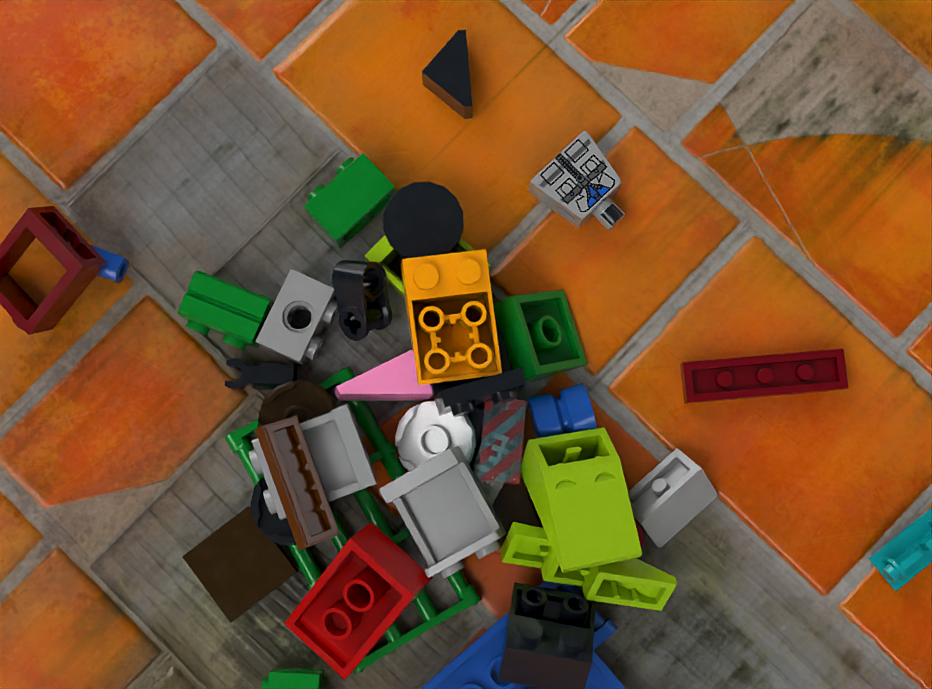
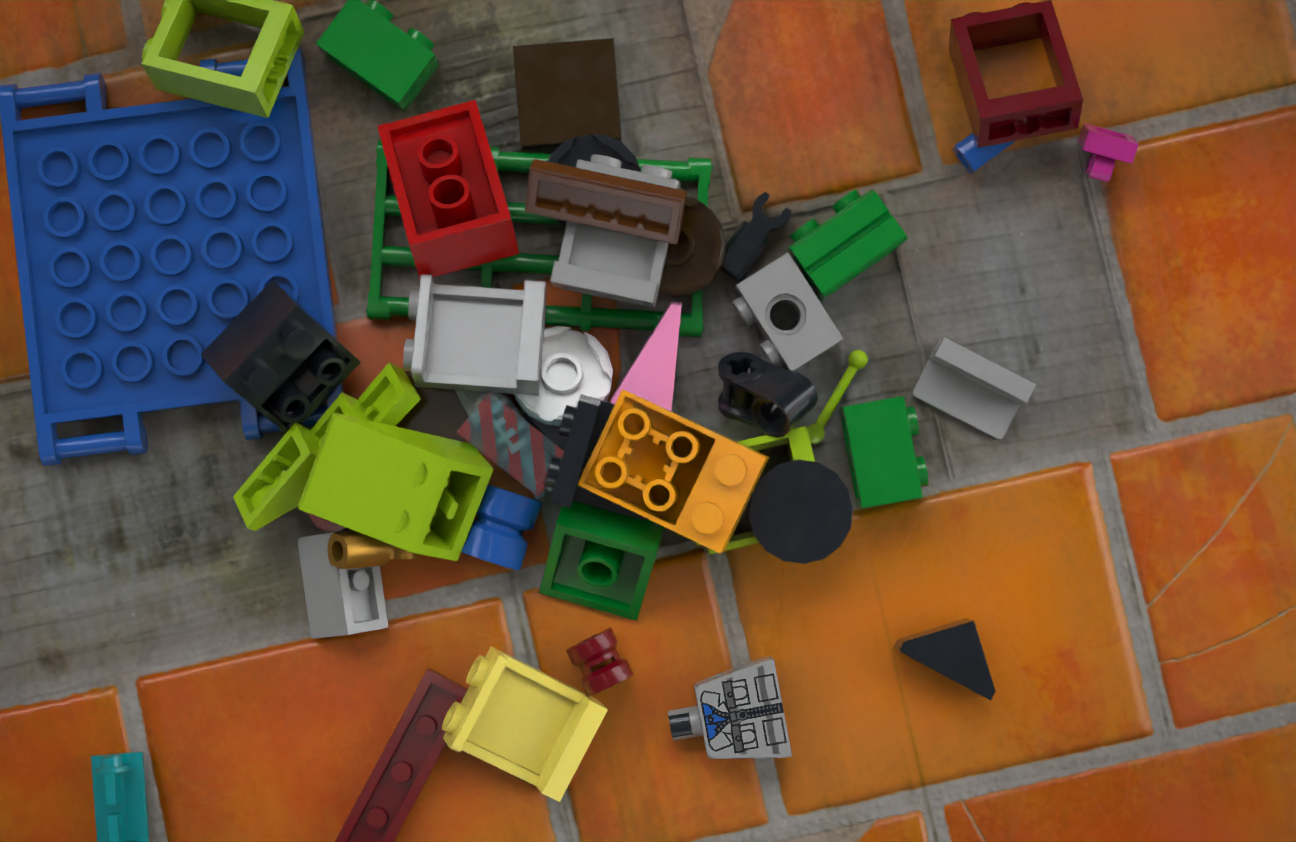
camera: 120 degrees right, 5 degrees up
none -> pearl gold bar [327,531,419,569]
none -> light yellow panel [442,646,608,802]
none -> dark red wheel [566,628,634,697]
none -> lime hinge [807,350,868,444]
none -> light grey panel [912,337,1036,440]
none -> dark pink tile [1078,123,1139,182]

